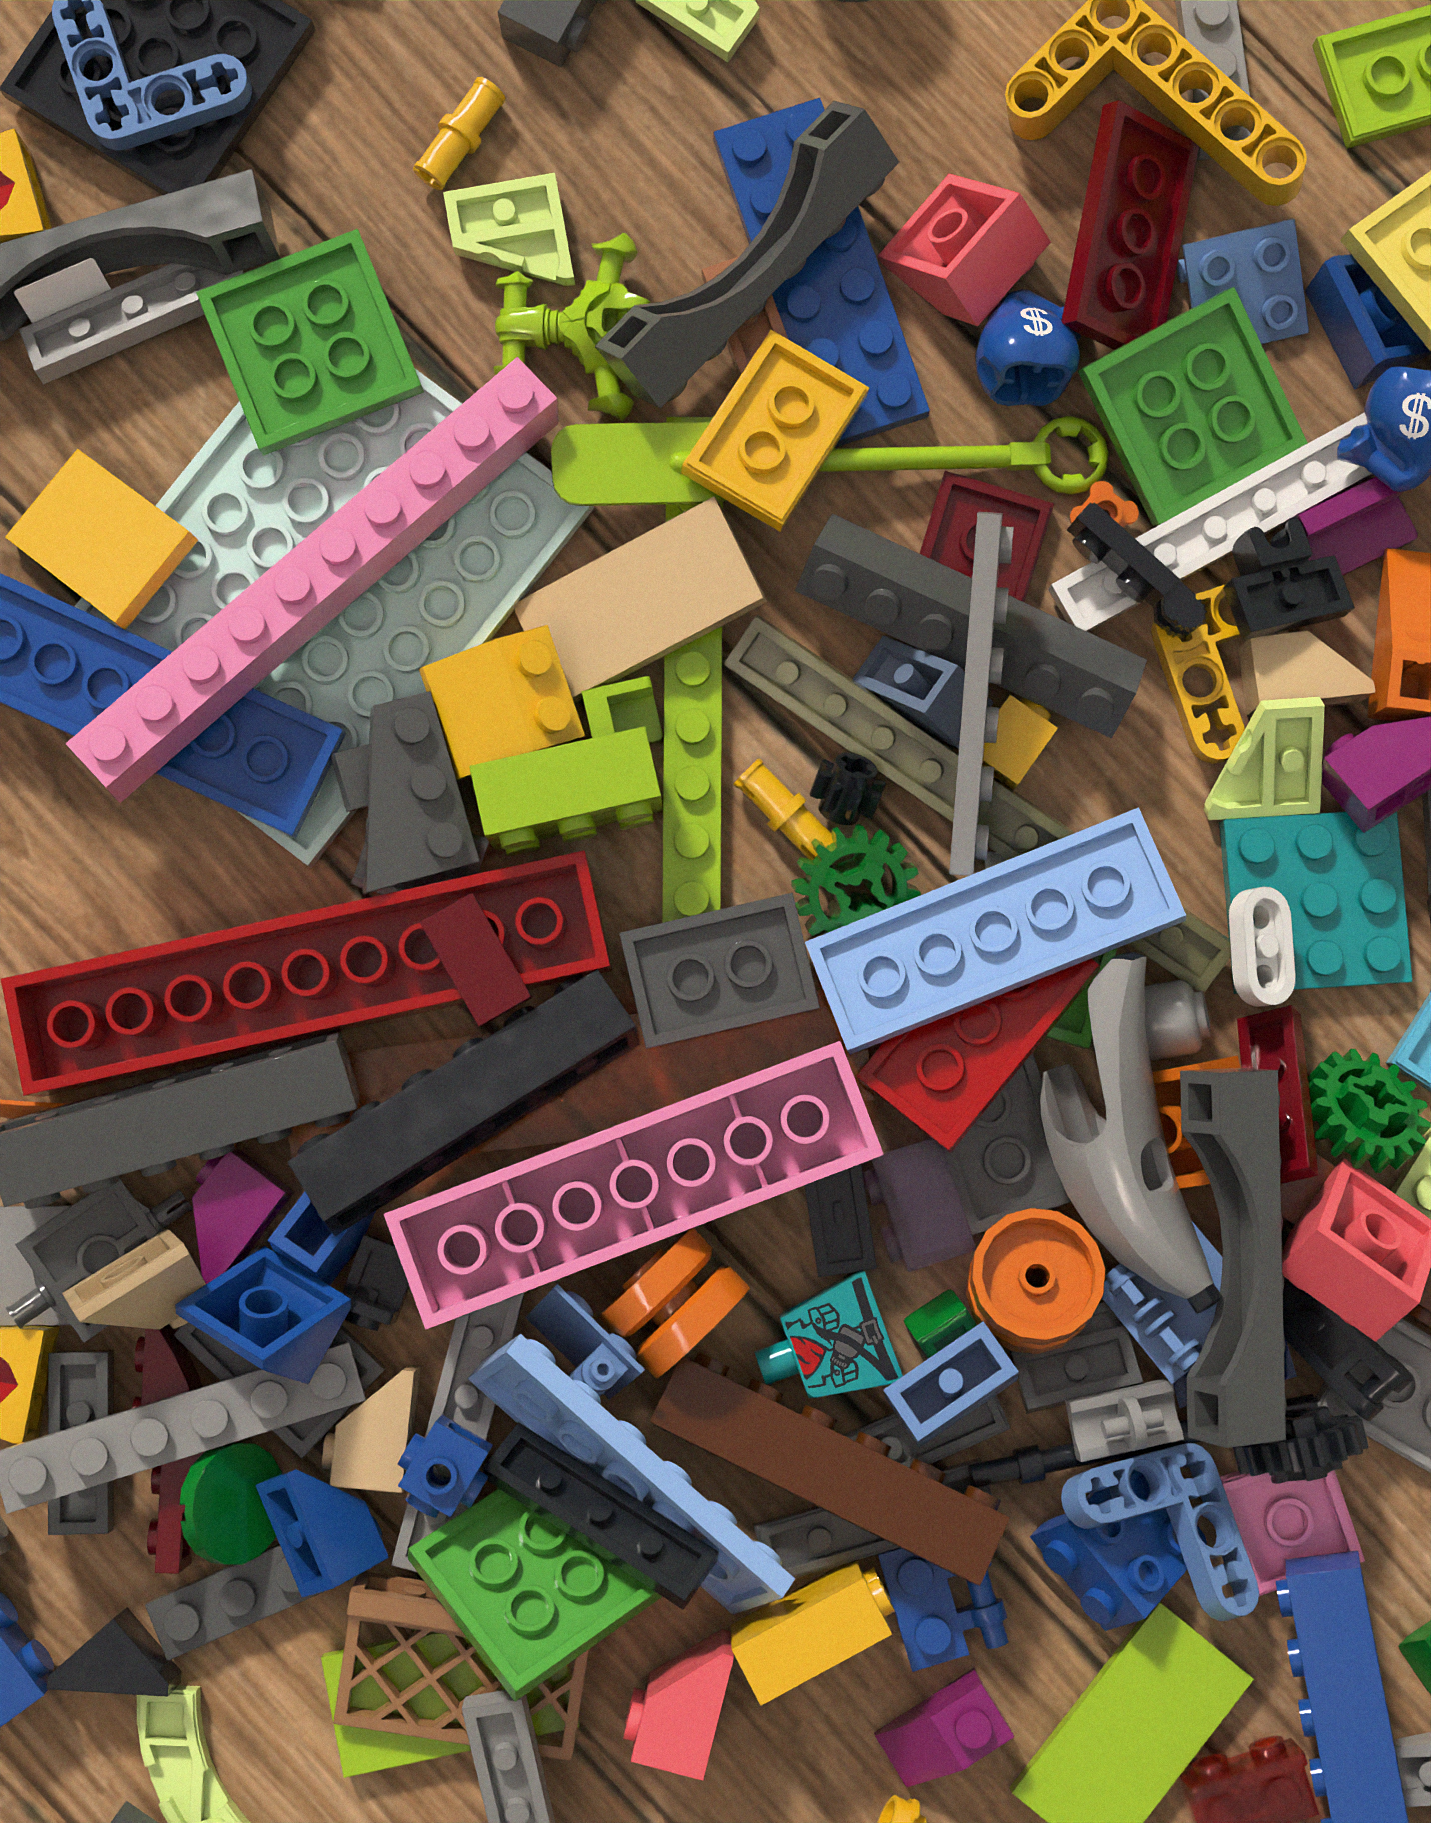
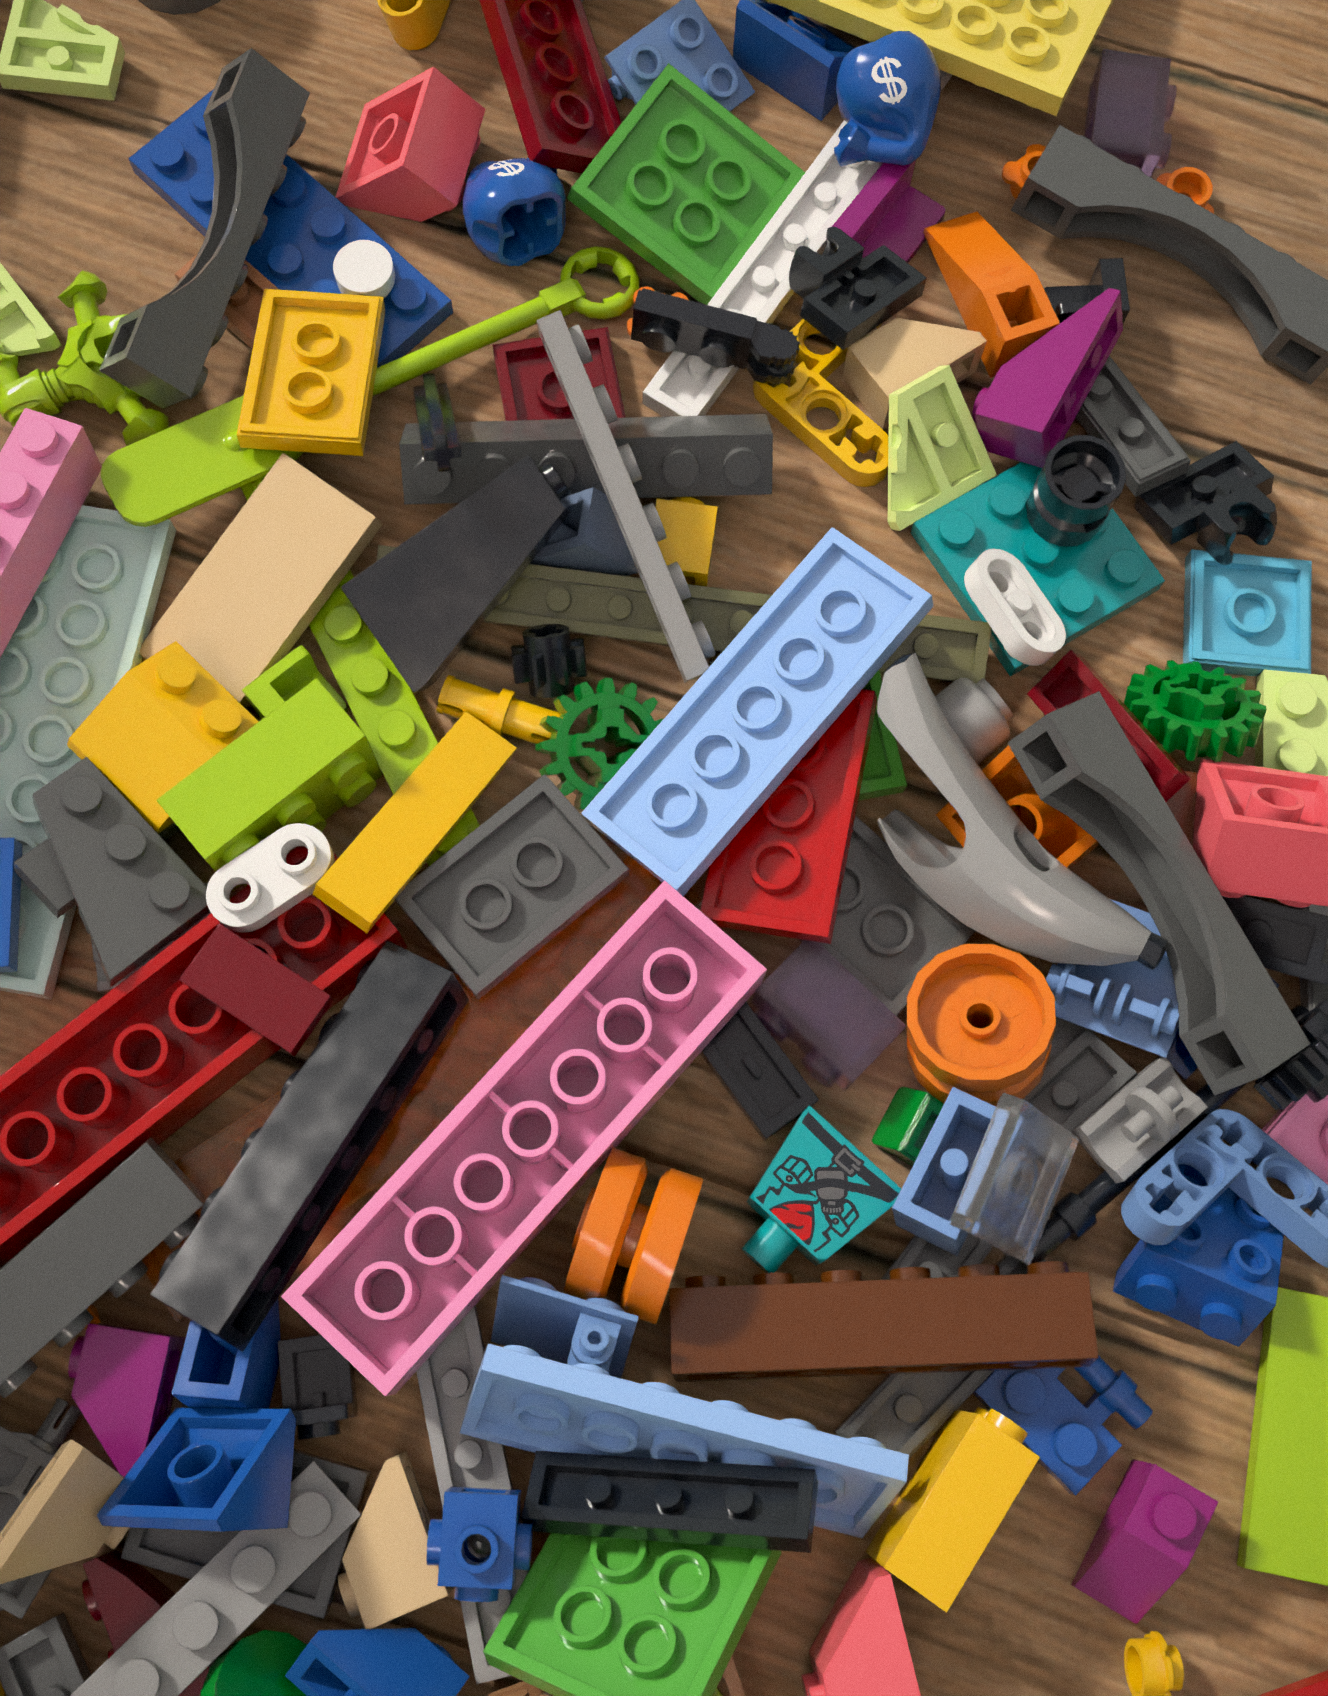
camera: 30 degrees left, 10 degrees down
none -> white plate [206,823,335,932]
none -> yellow tile [313,711,517,933]
none -> white tile [333,240,395,298]
none -> black slope [341,455,571,693]
none -> black axle [413,373,462,472]
none -> clear tile [950,1093,1080,1265]
none -> black wheel [1026,435,1126,547]

